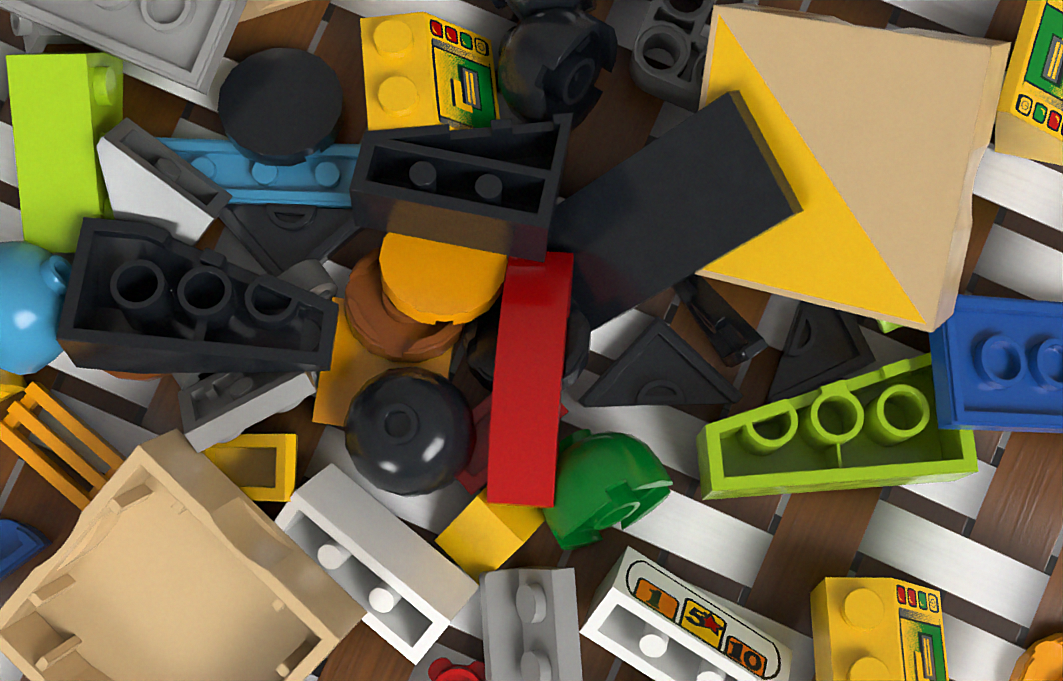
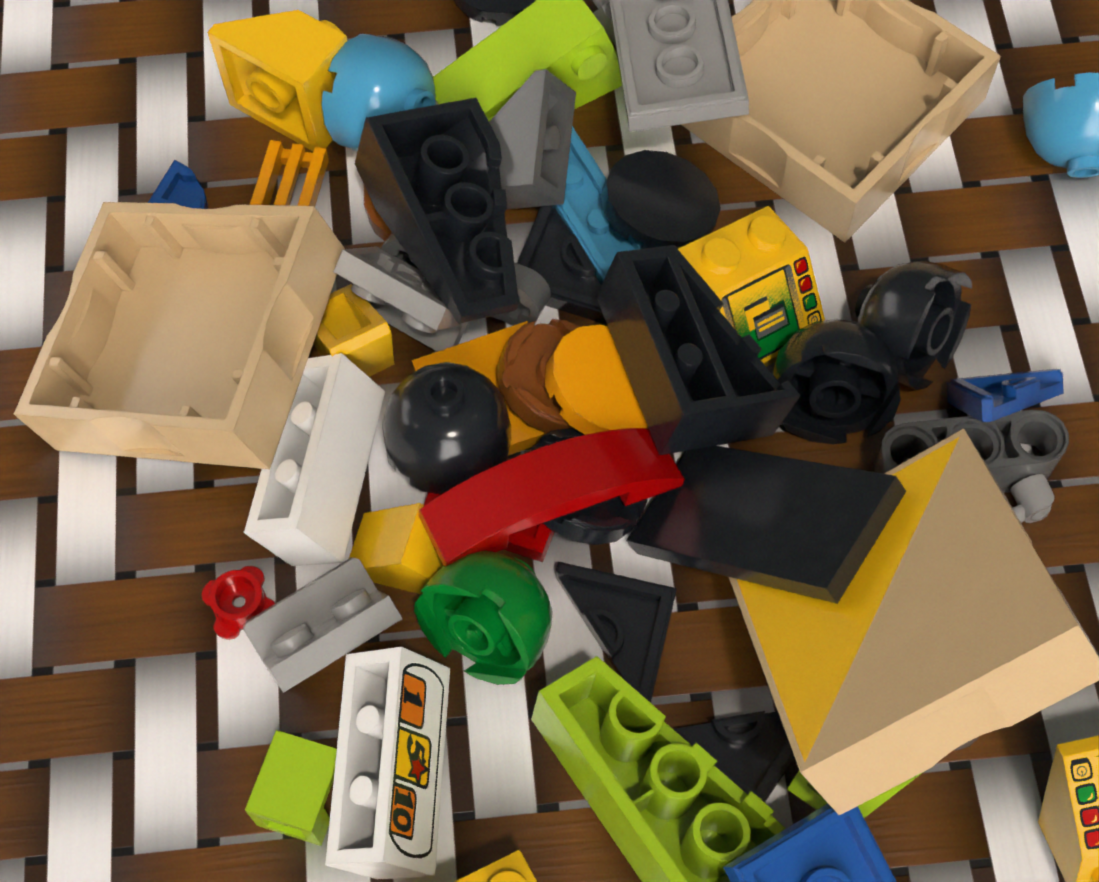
camera: 65 degrees right, 20 degrees down
black tile [672,274,769,368] -> none

